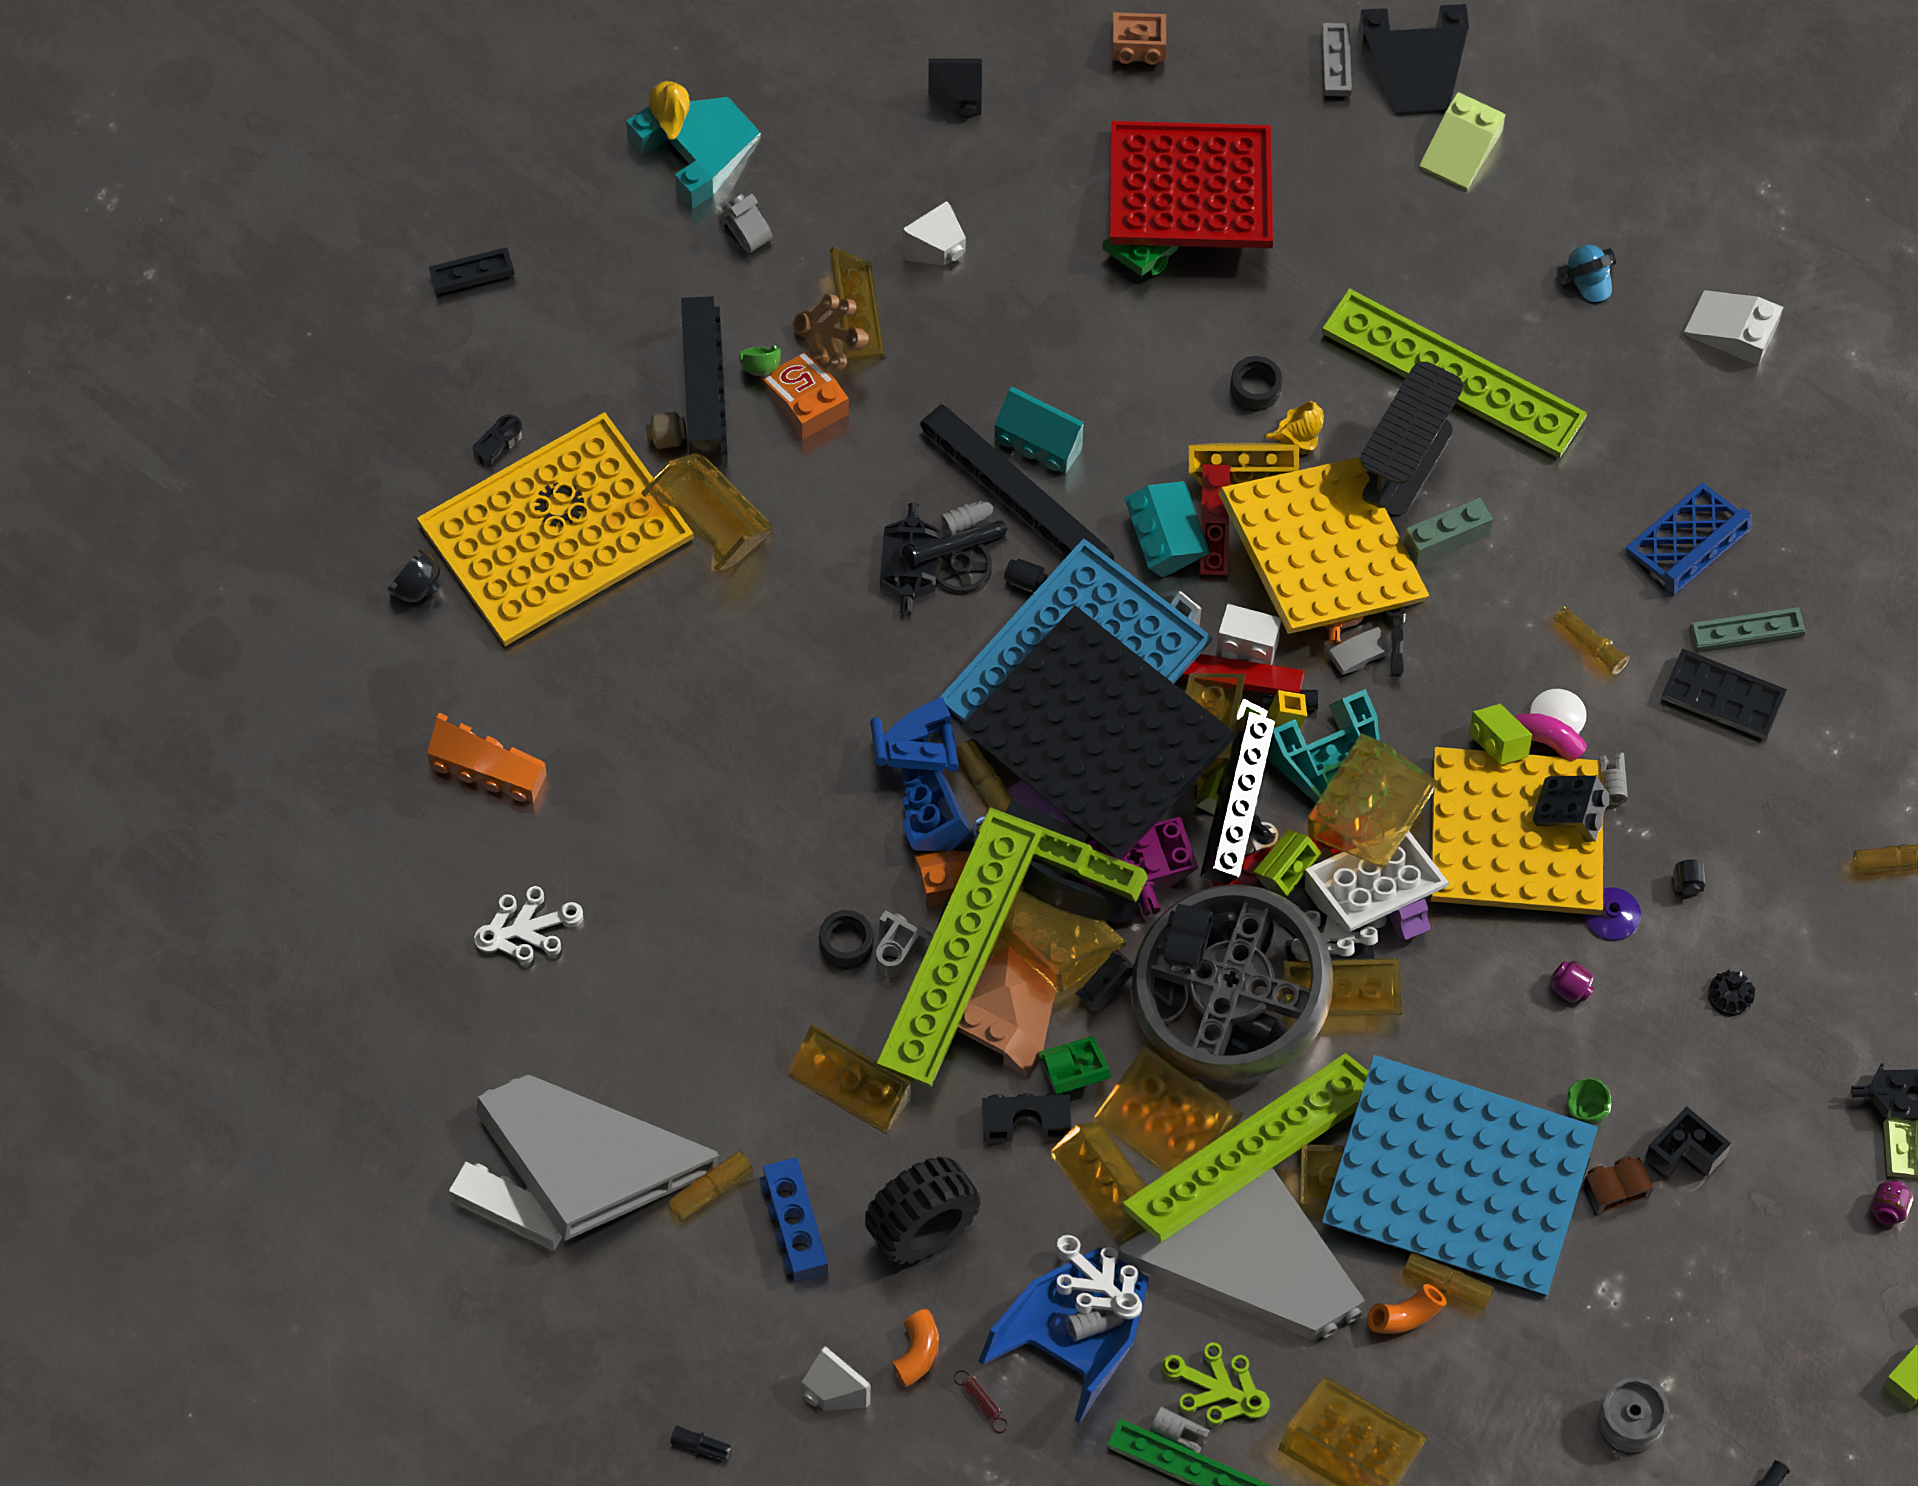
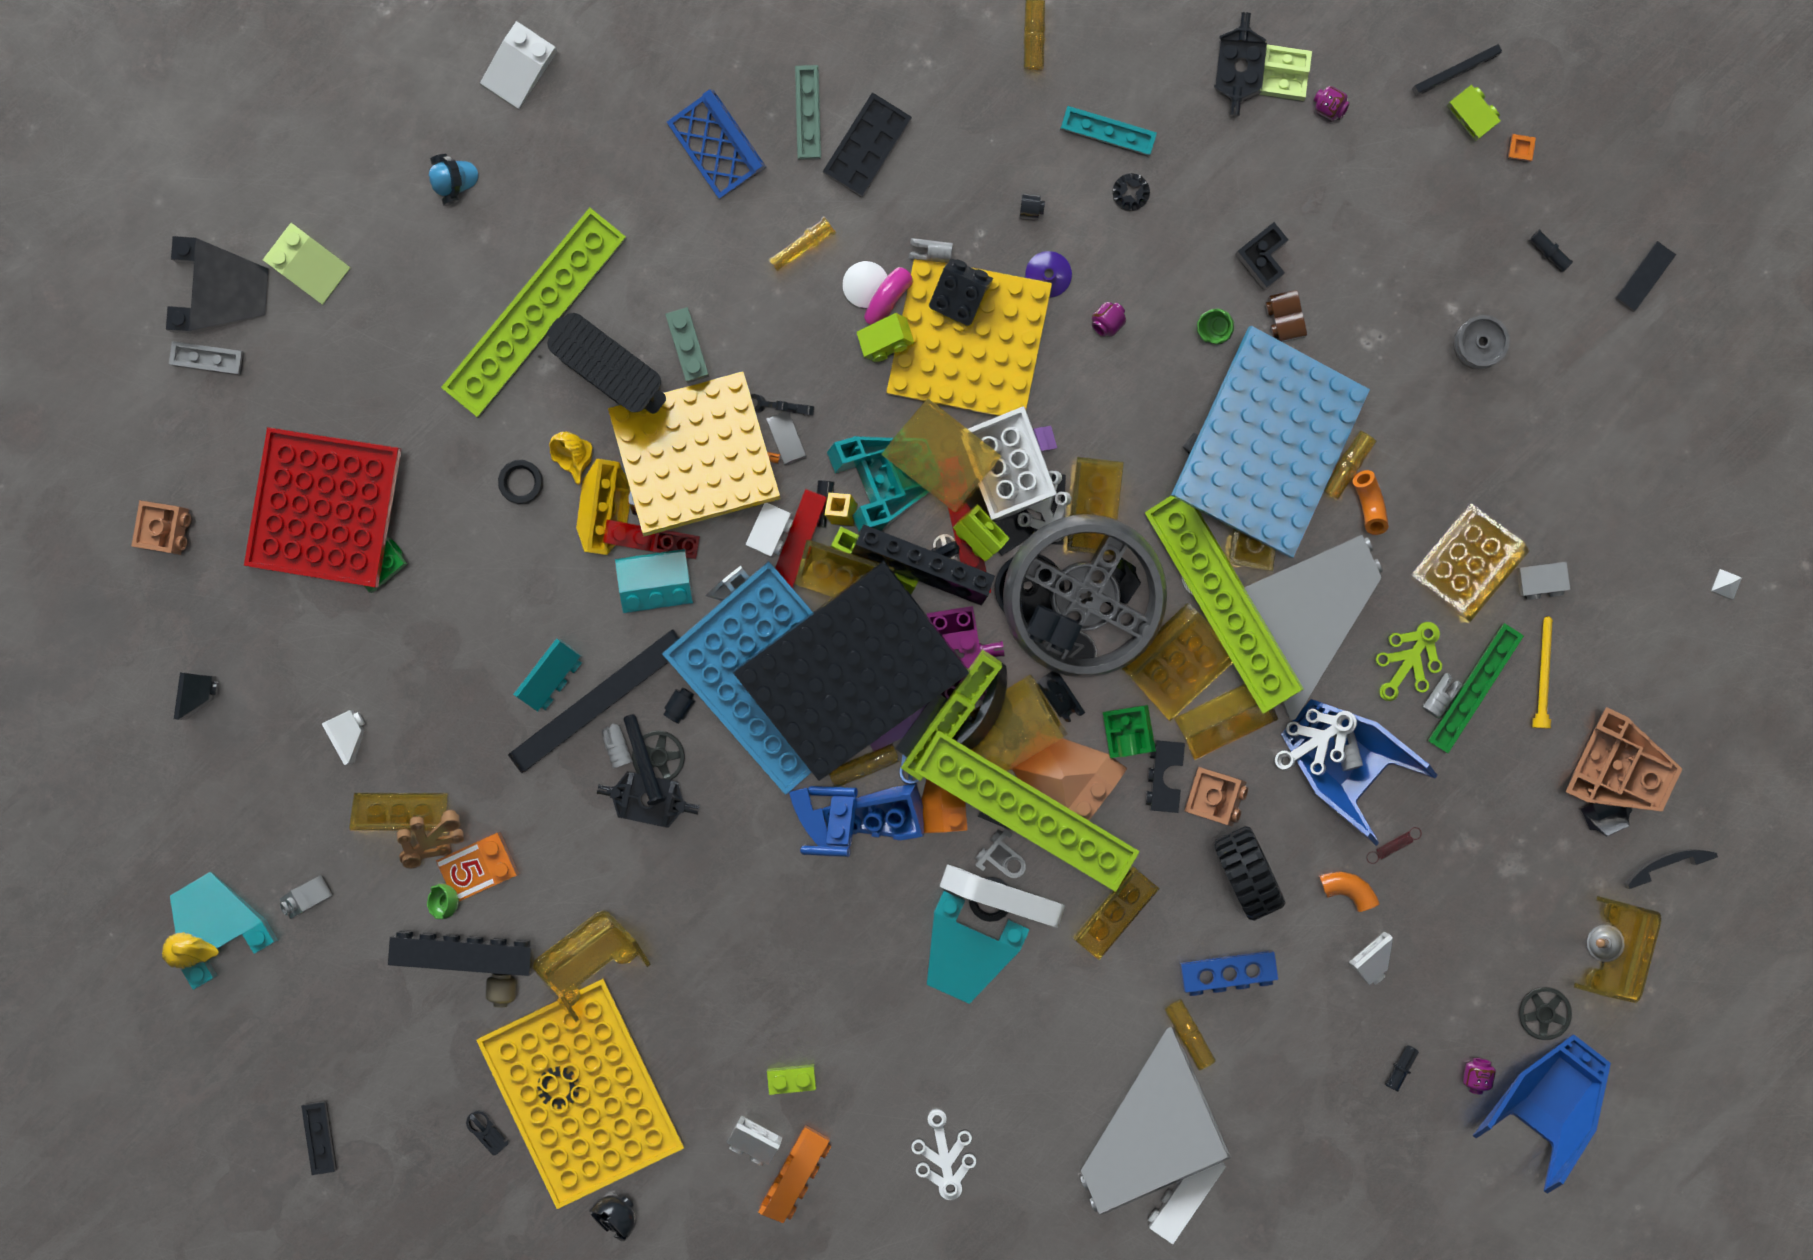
camera: 80 degrees left, 25 degrees up
none -> white slope [727,1116,782,1166]
none -> lime brick [767,1064,817,1095]
none -> teal wedge [927,890,1030,1004]
none -> white beam [939,864,1066,928]
none -> teal plate [1061,106,1157,156]
none -> nougat plate [1185,767,1248,827]
none -> orange plate [1508,134,1536,162]

